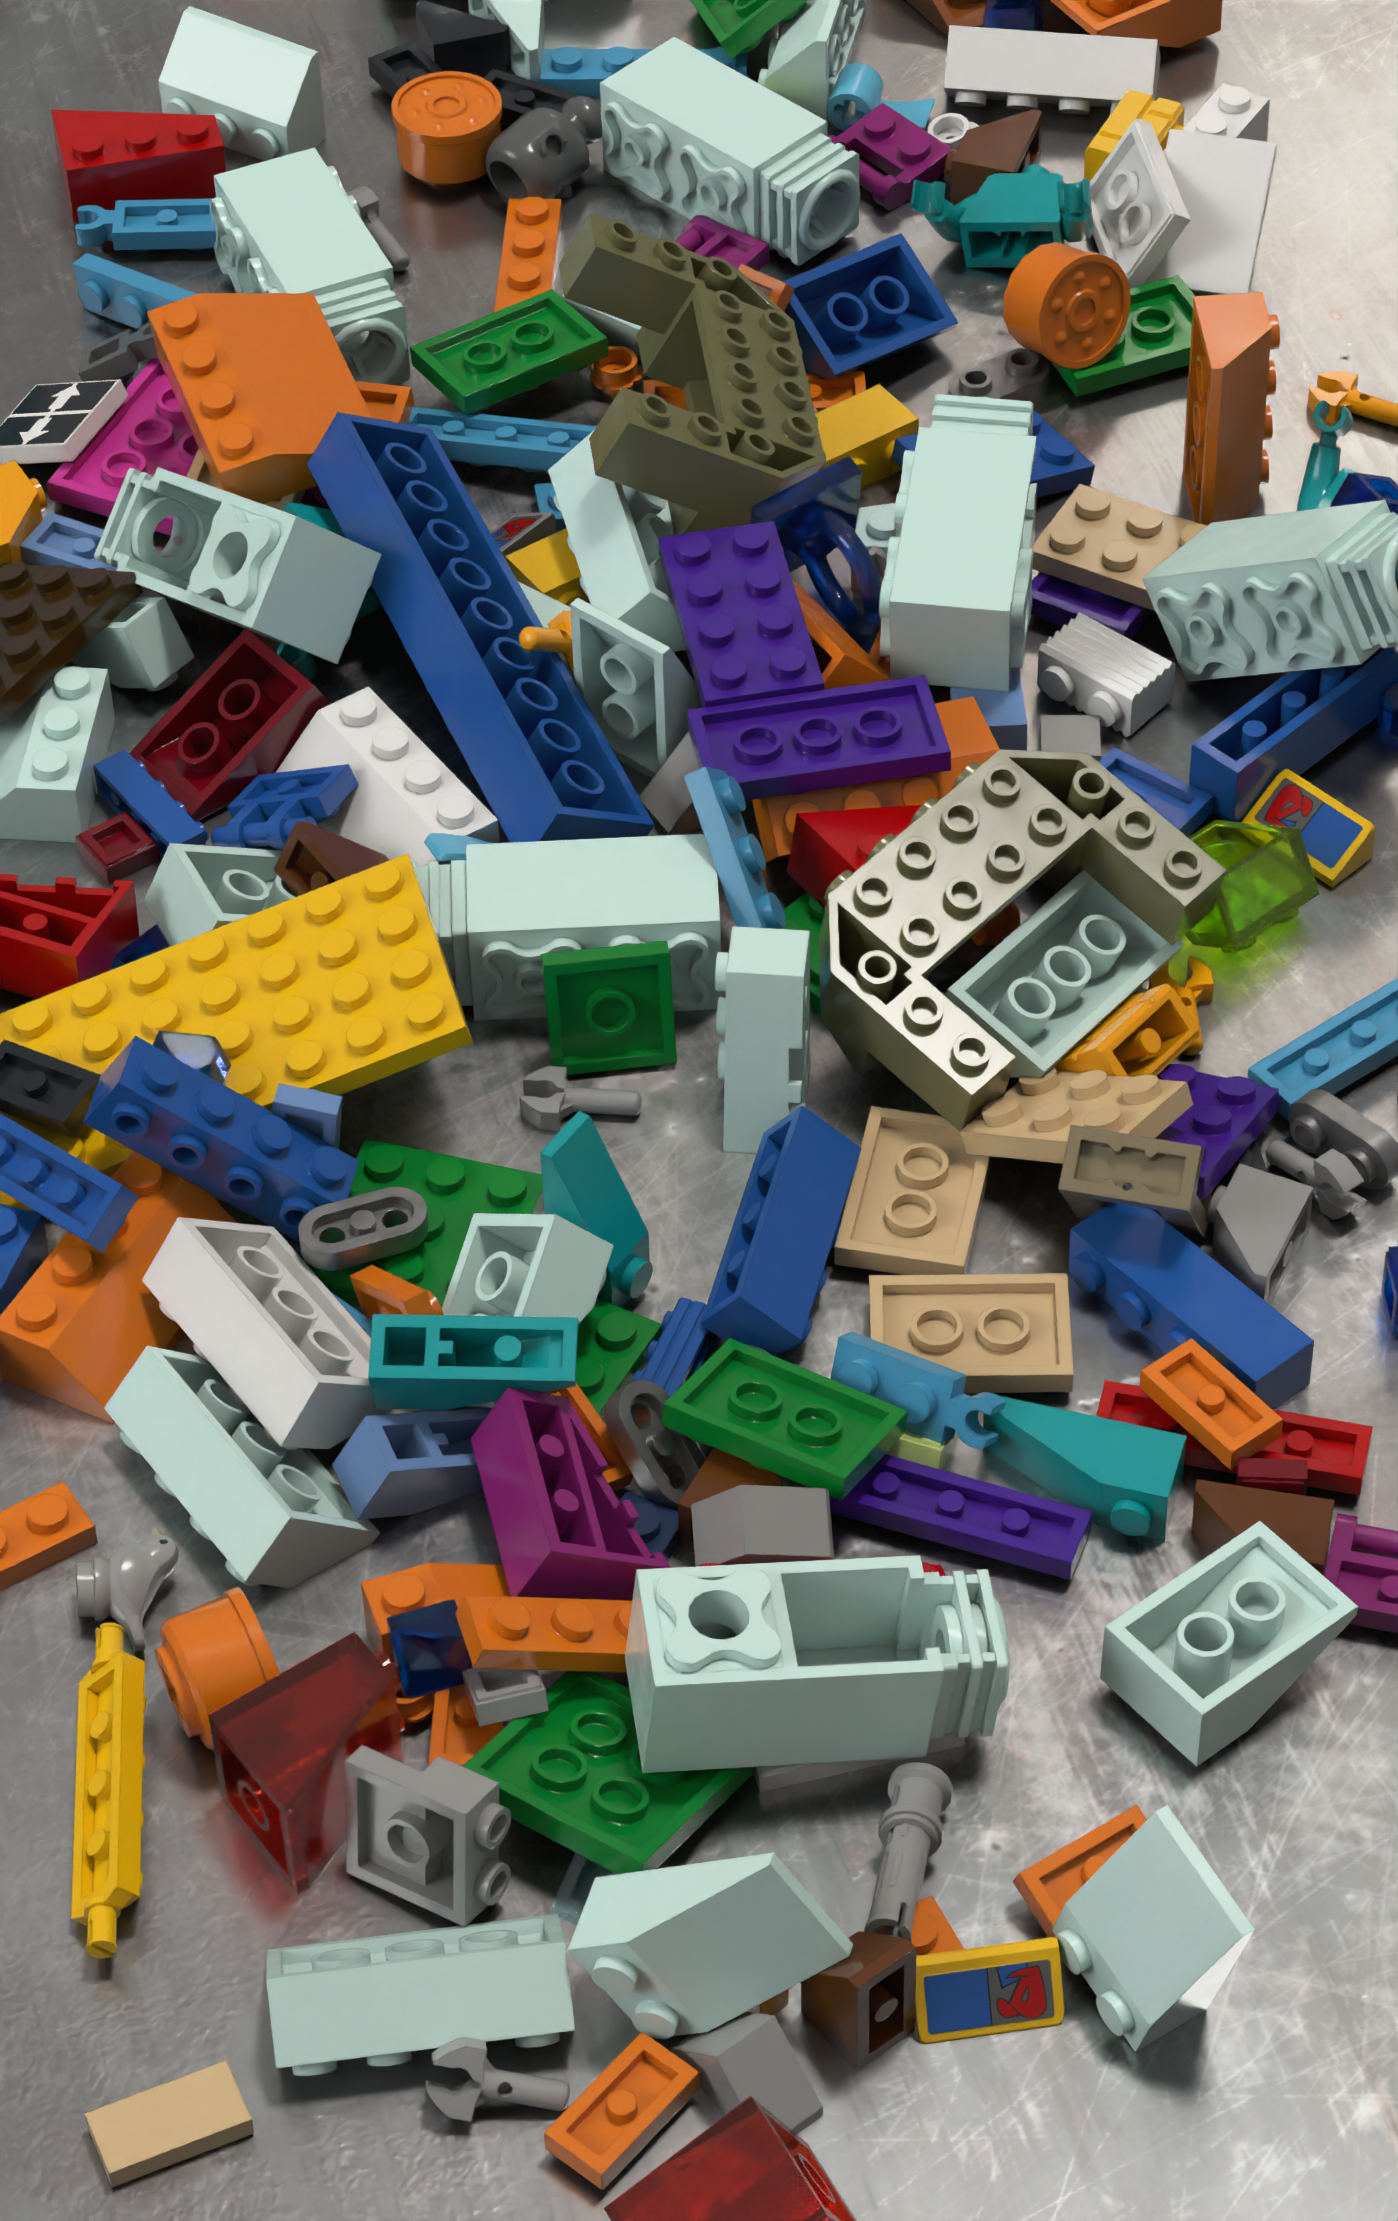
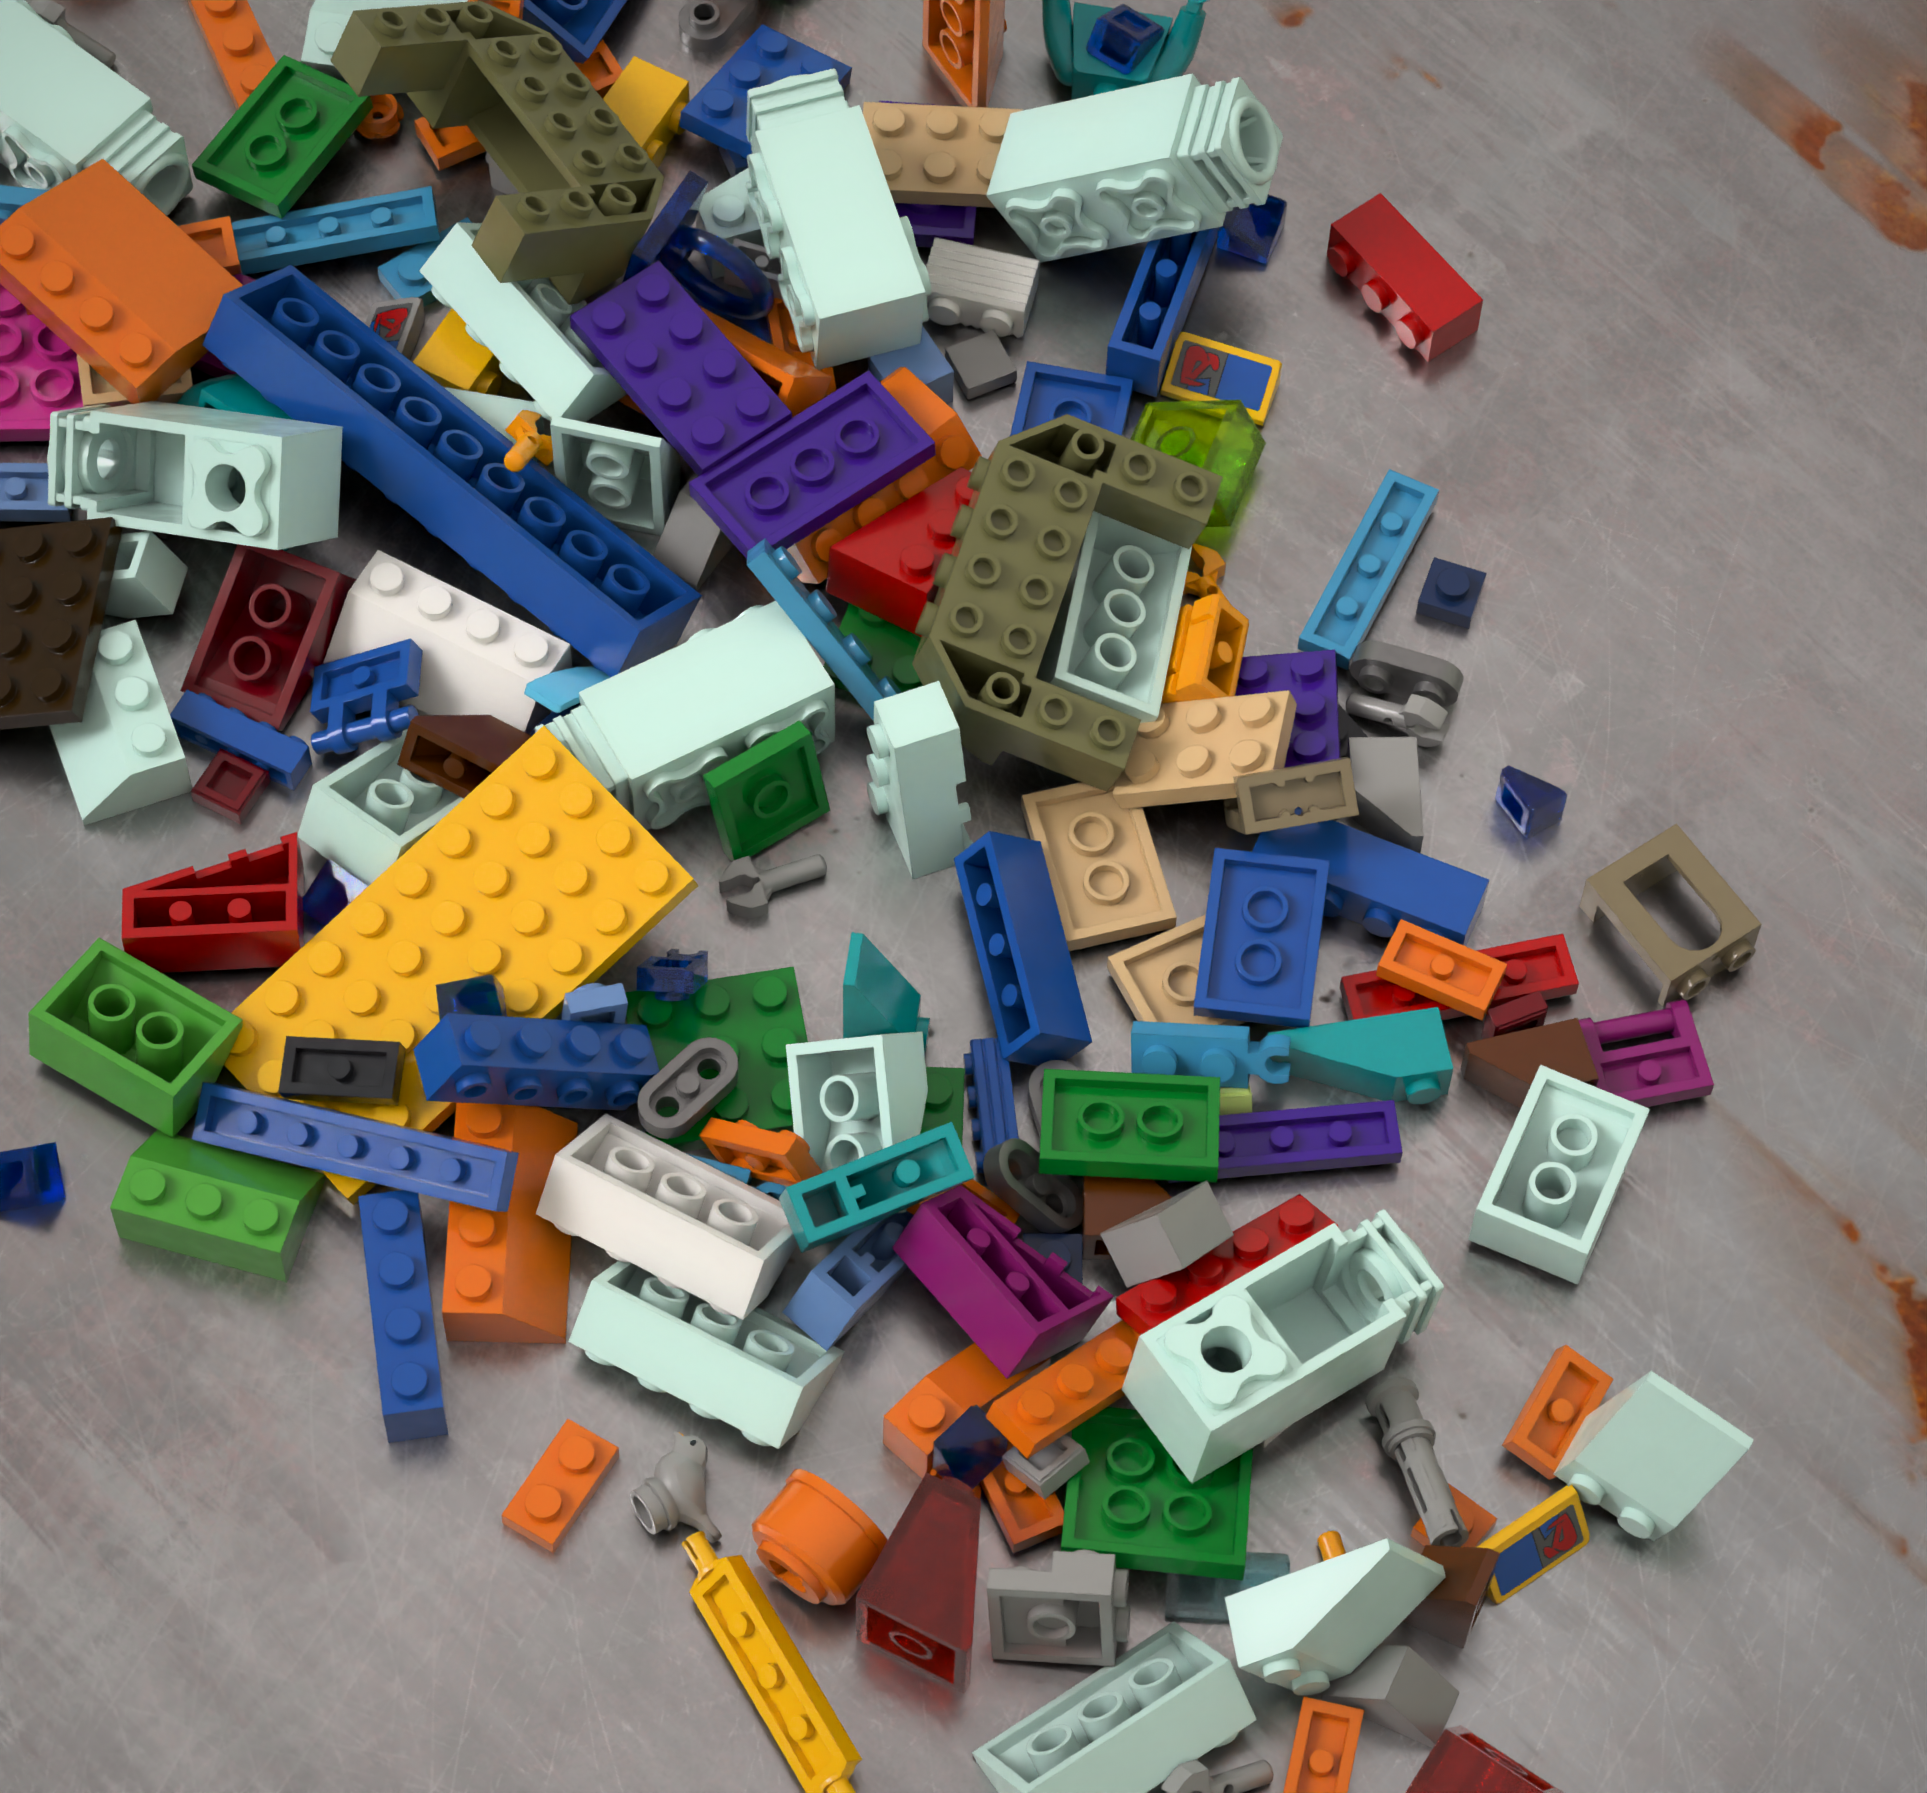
camera: 30 degrees left, 15 degrees up
none -> clear blue plate [637,949,708,1001]
none -> blue plate [1194,848,1330,1028]

